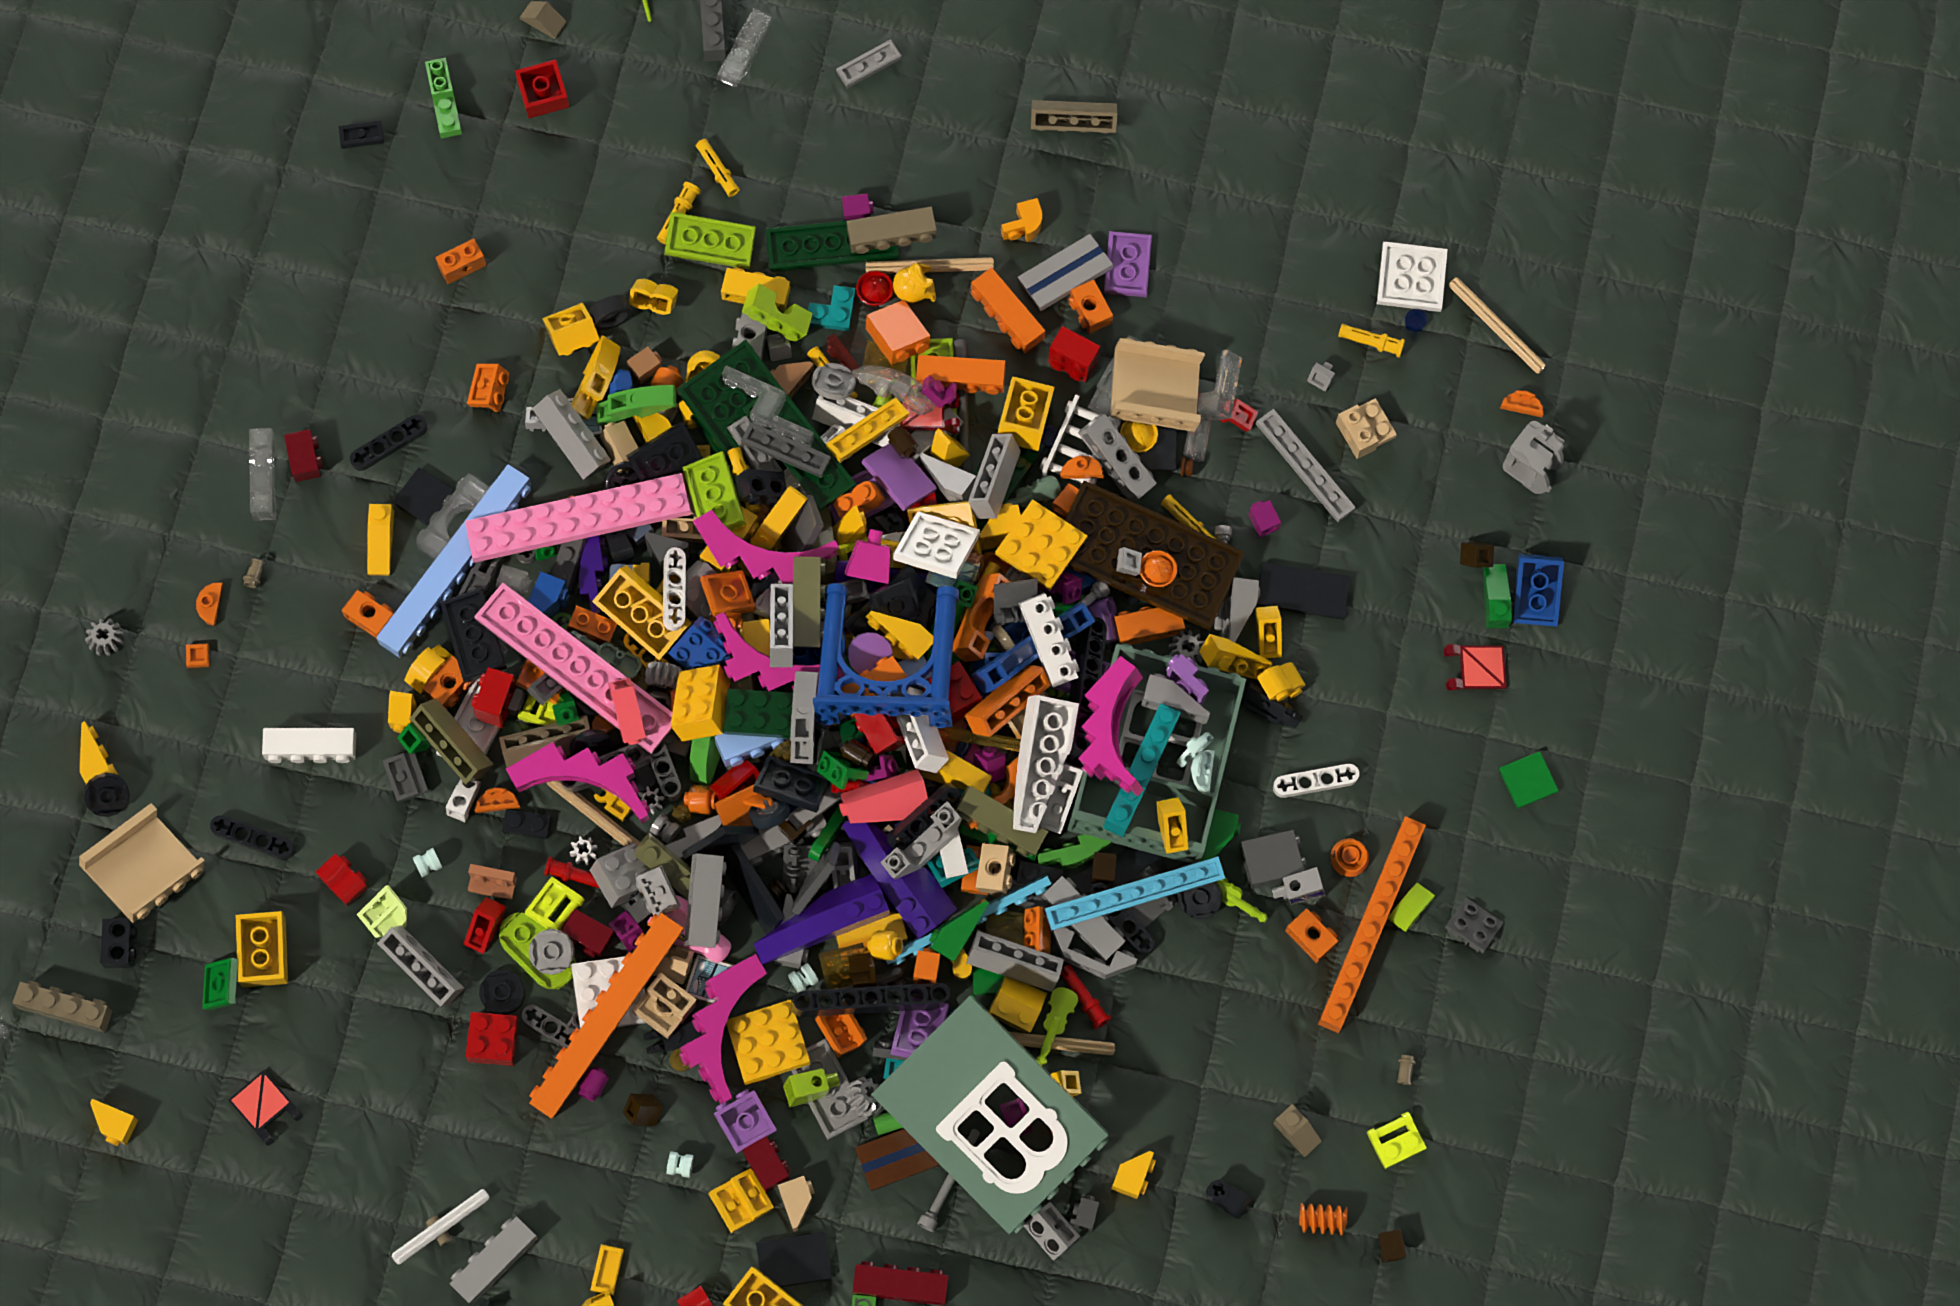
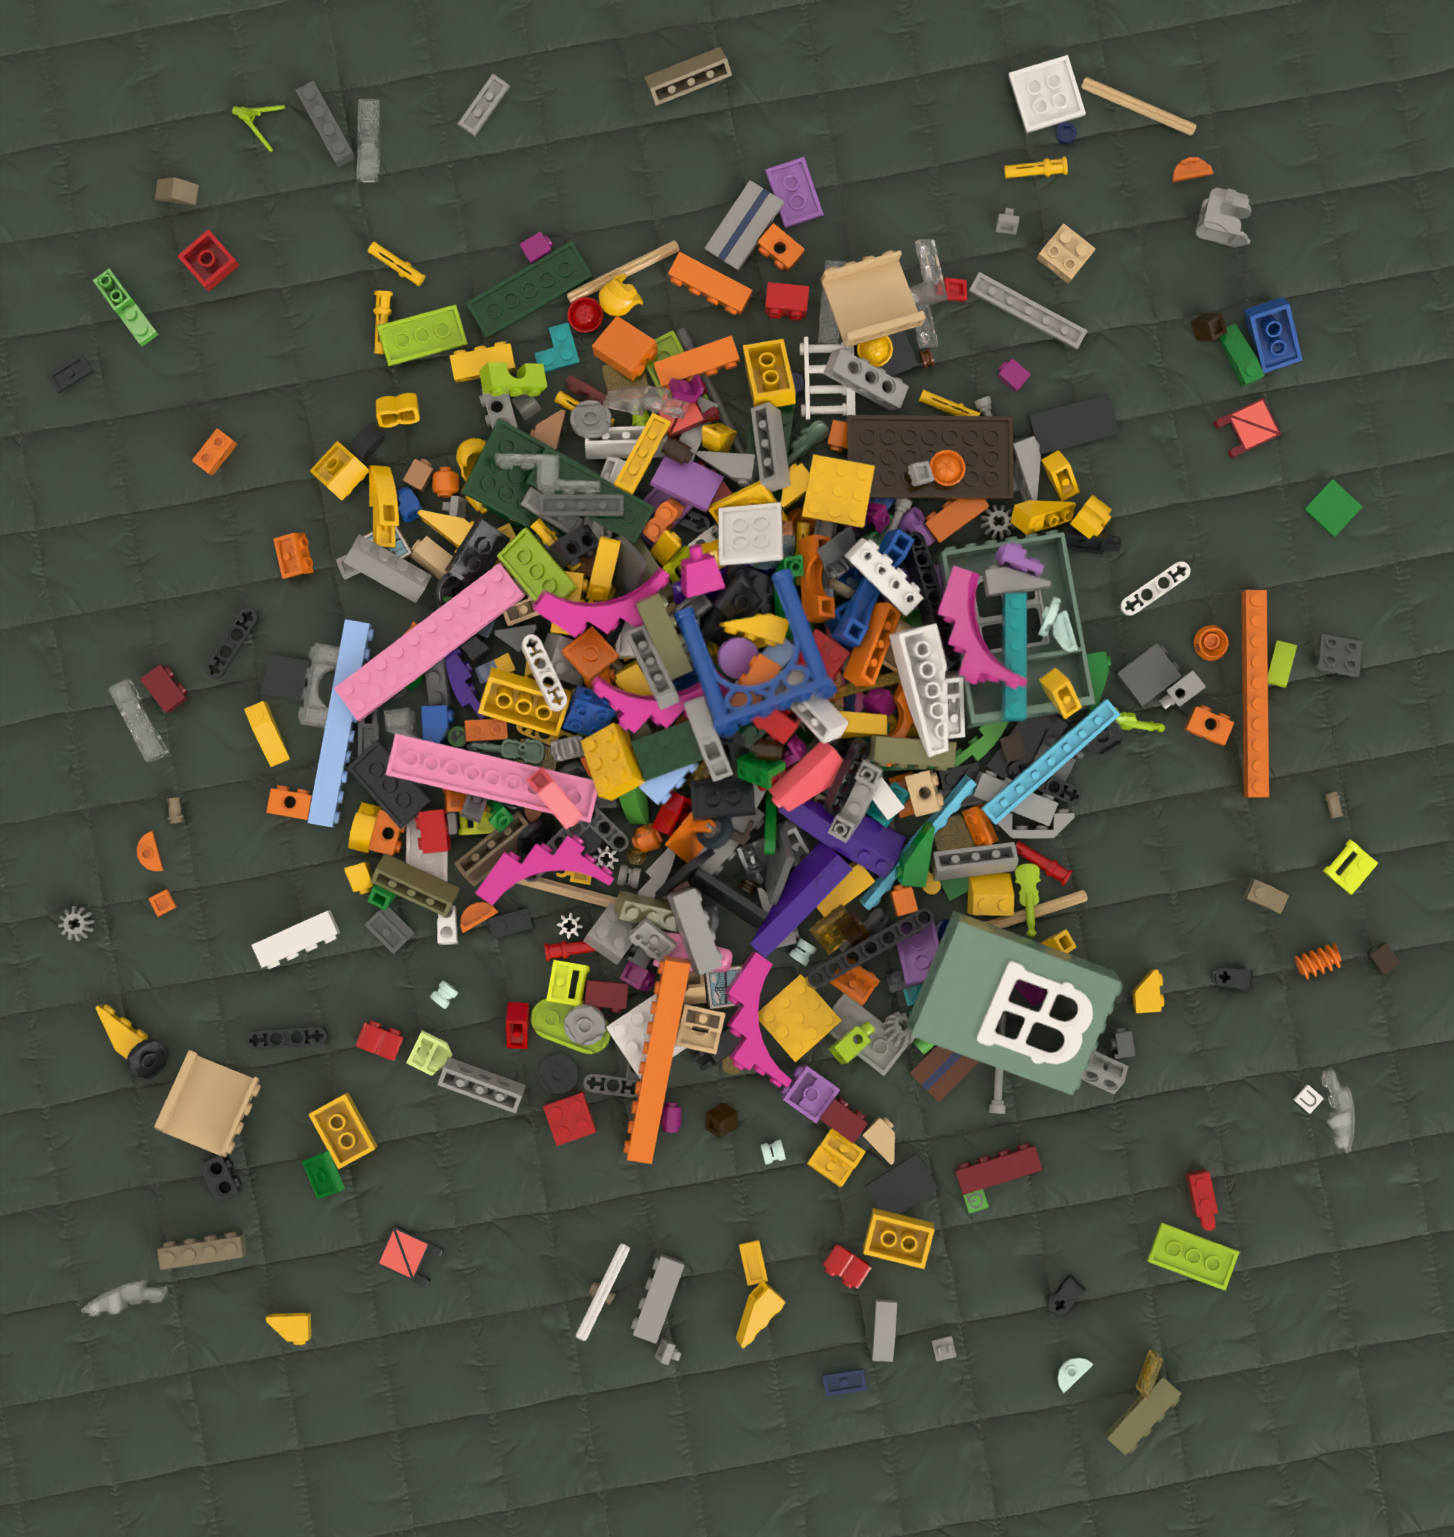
camera: 25 degrees left, 15 degrees up
nougat bracket [468,864,517,900] -> none
bright green slope [596,385,676,427] -> none
dark tan brick [847,206,937,254] -> none
yellow head [867,930,903,961] -> none
light orange brick [1001,198,1042,242] -> none
orange plate [1060,455,1104,479] -> none

